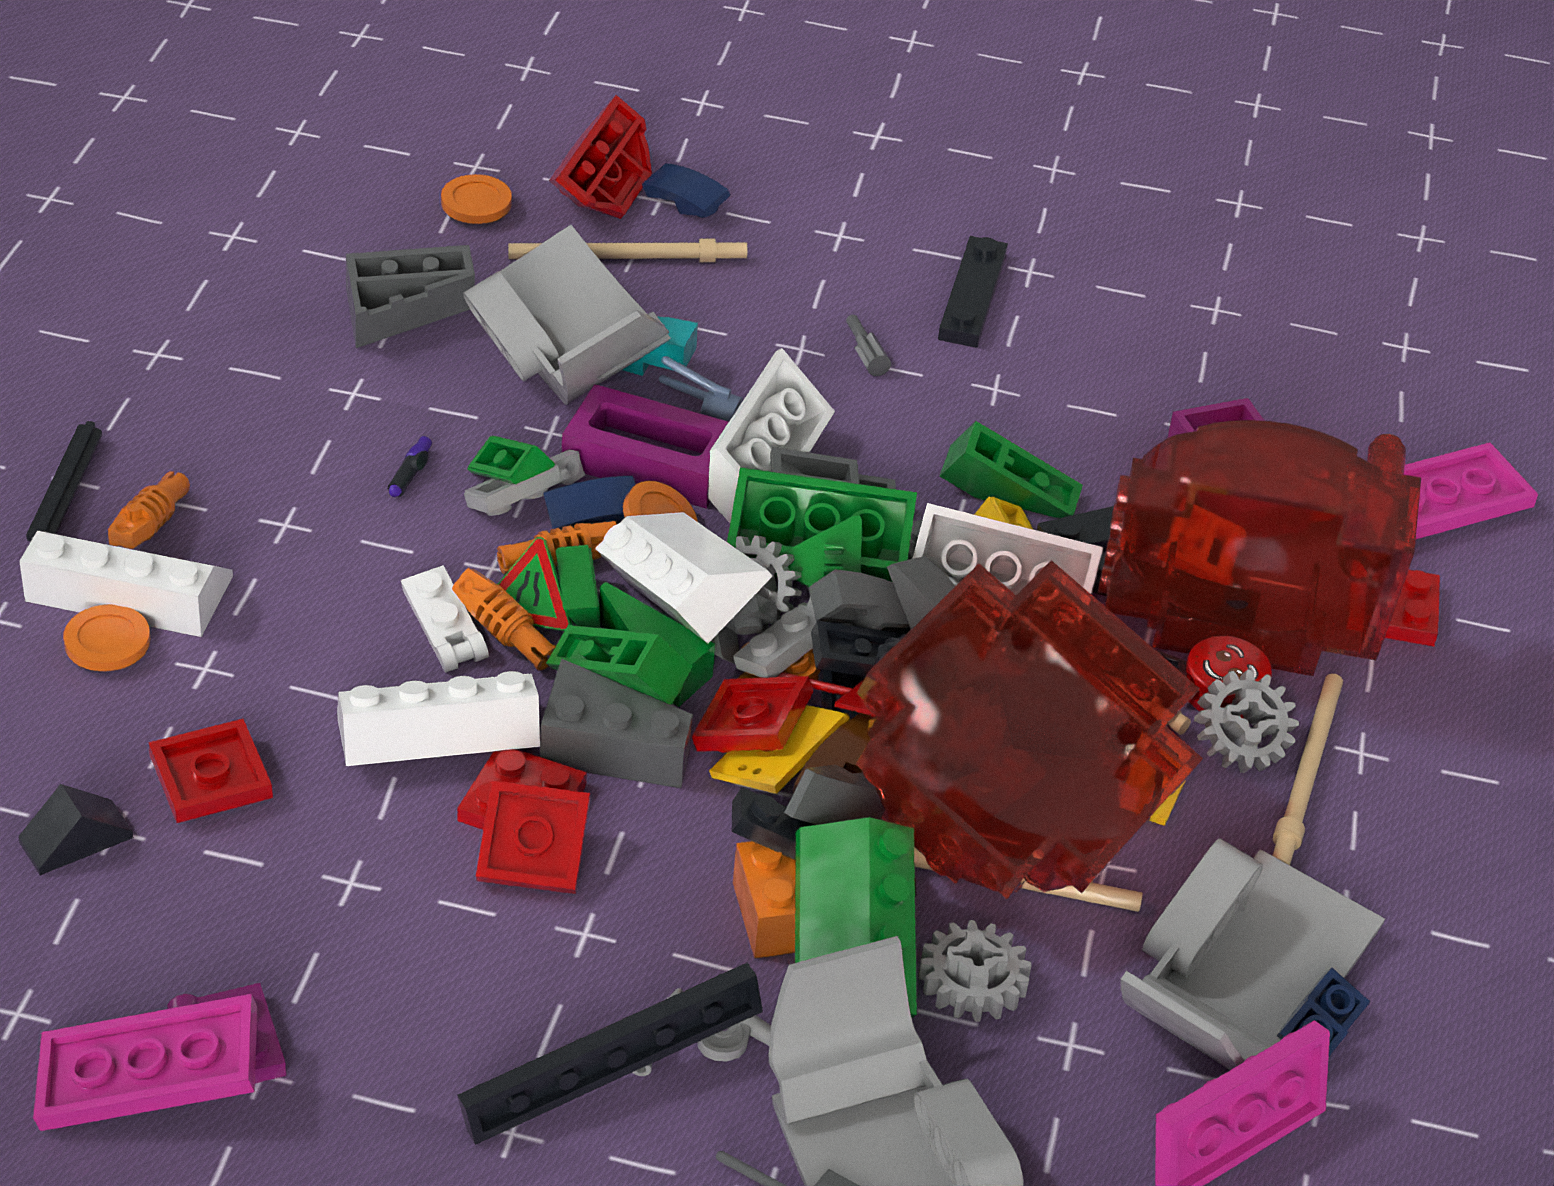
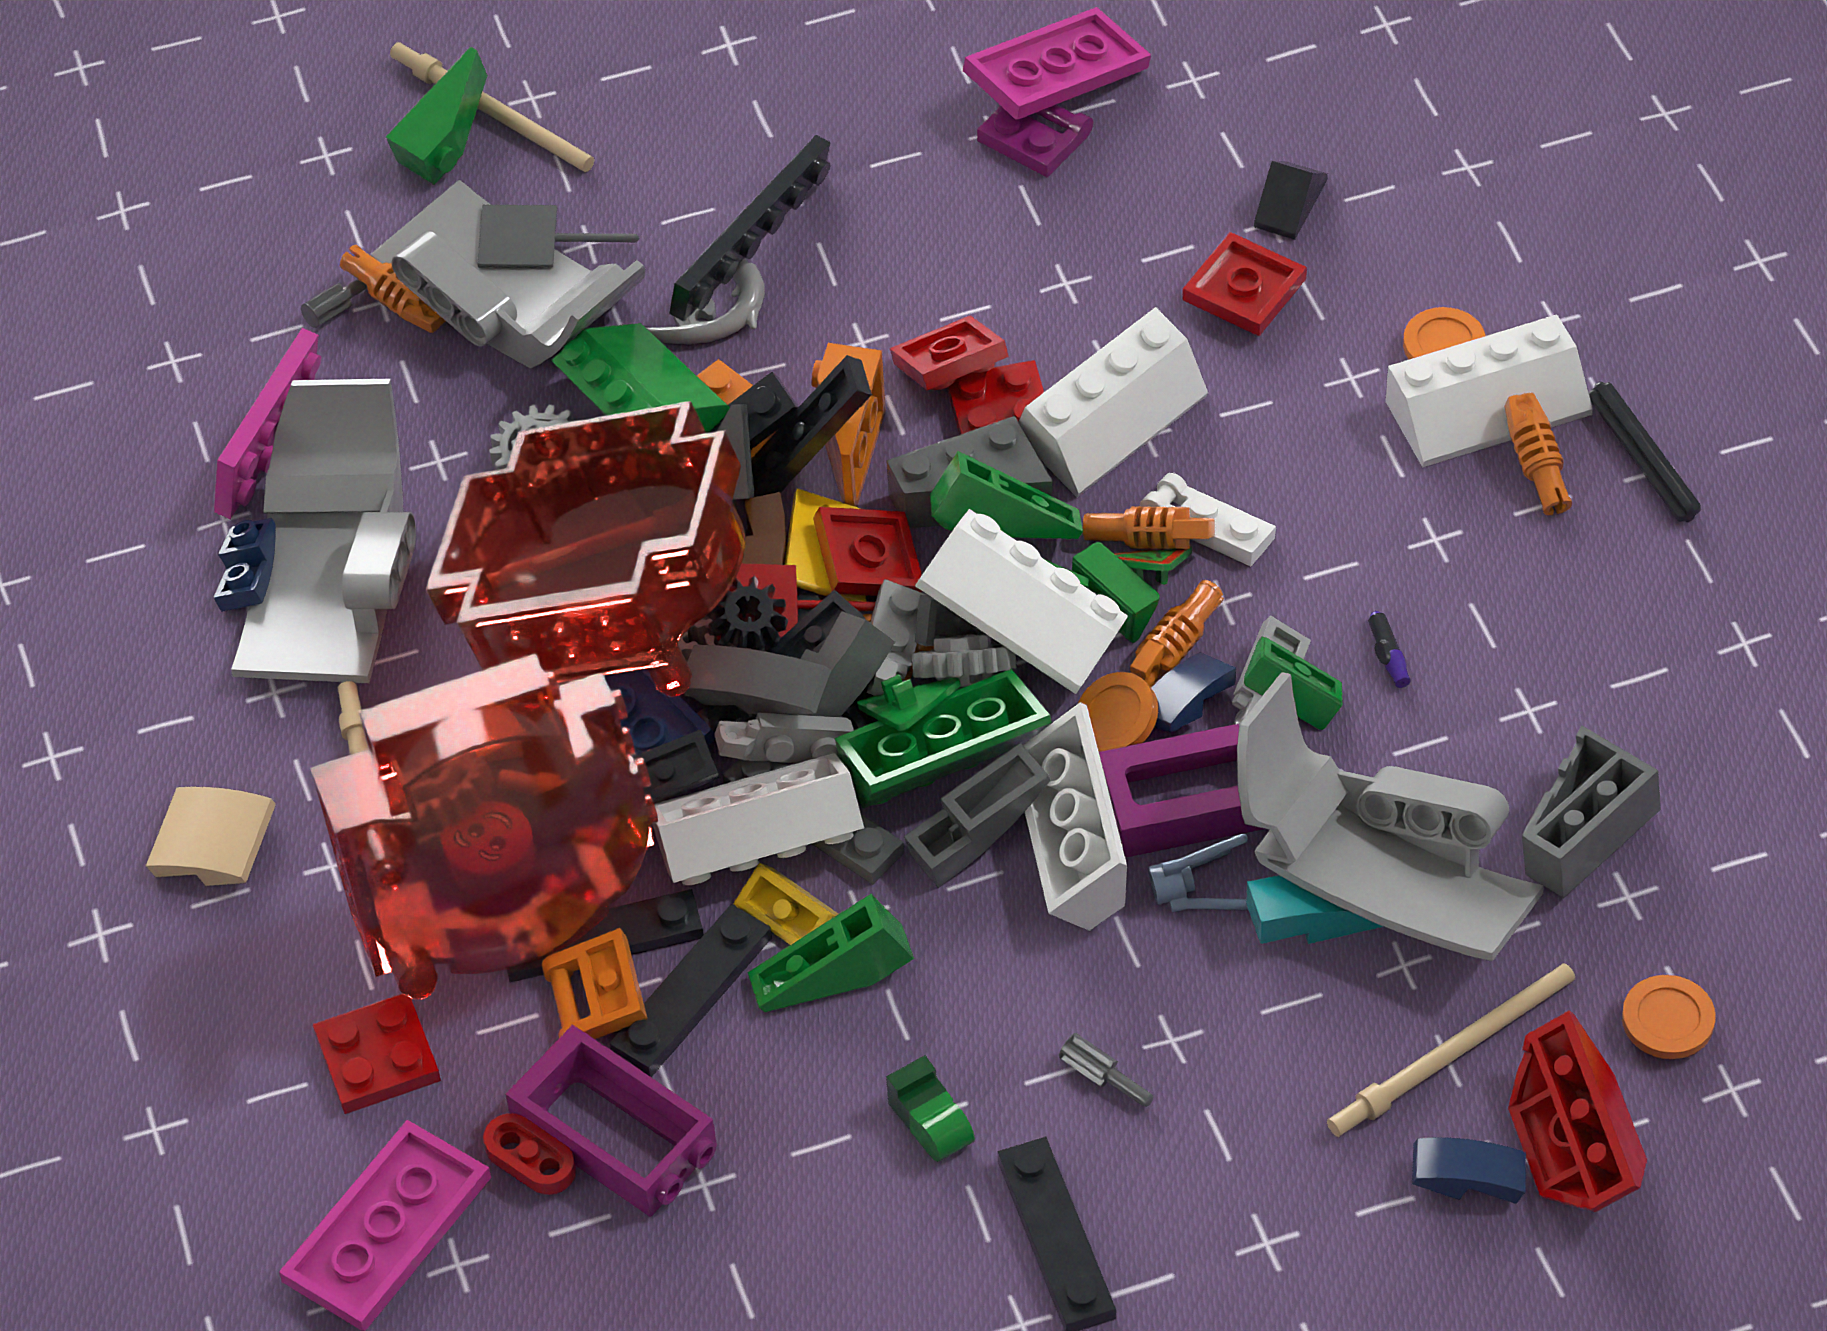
camera: 155 degrees right, 10 degrees up
none -> tan slope [146,787,276,886]
none -> black plate [748,355,872,499]
none -> orange slope [811,343,886,507]
none -> leg [886,1055,975,1162]

